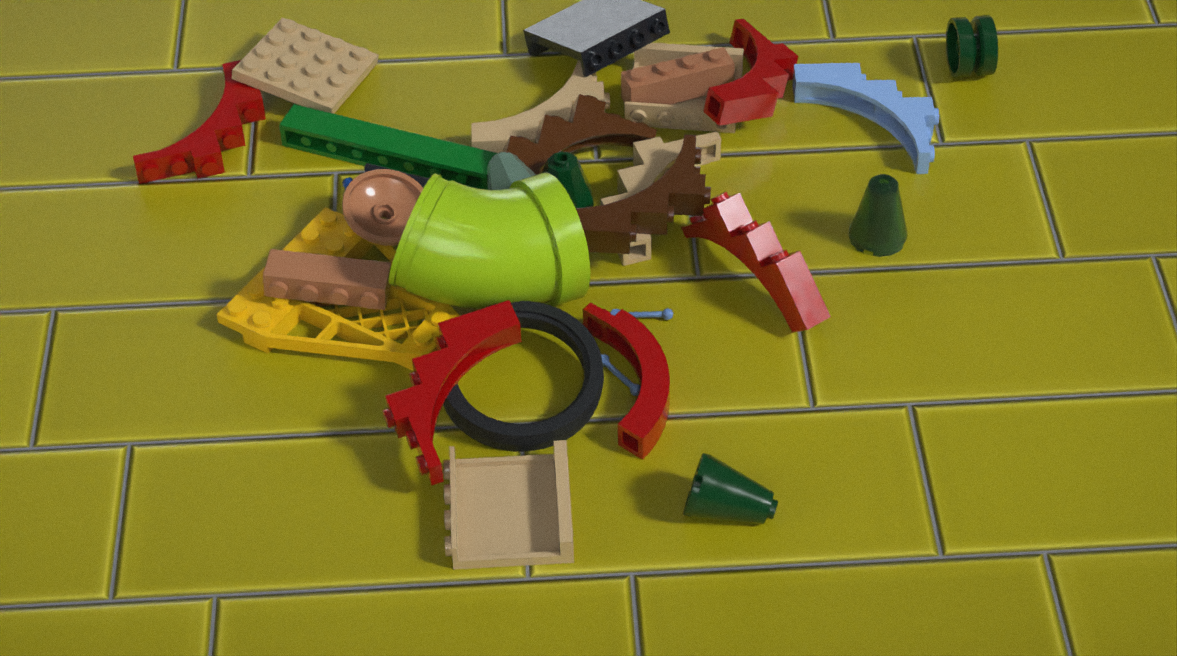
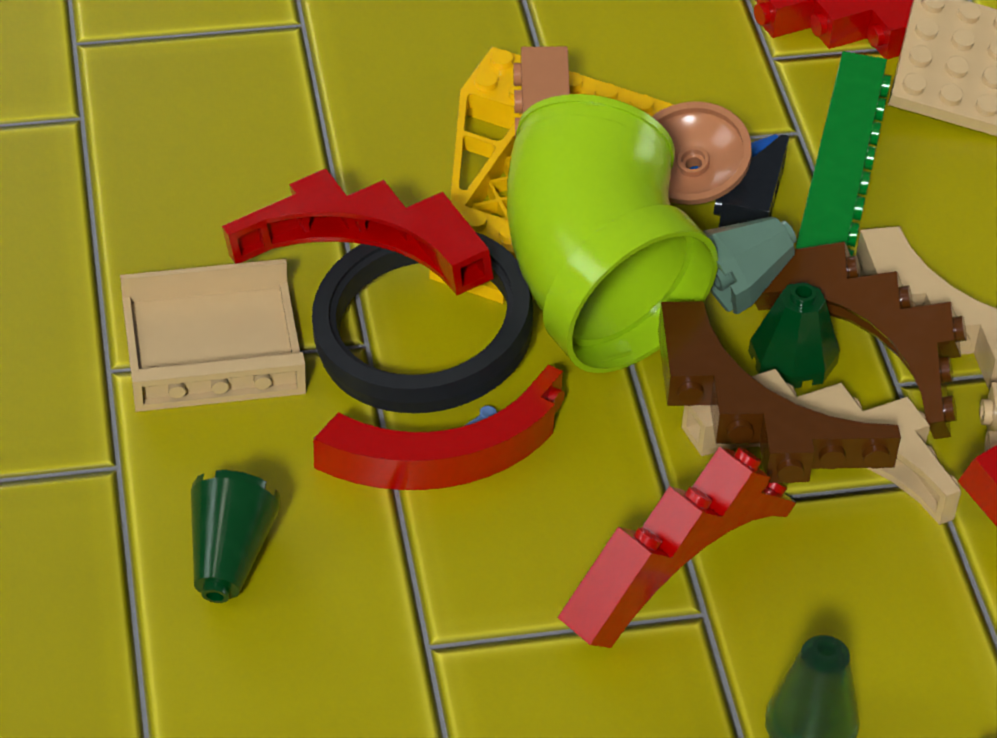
camera: 80 degrees right, 0 degrees up
medium blue hinge [610,308,674,320] -> none

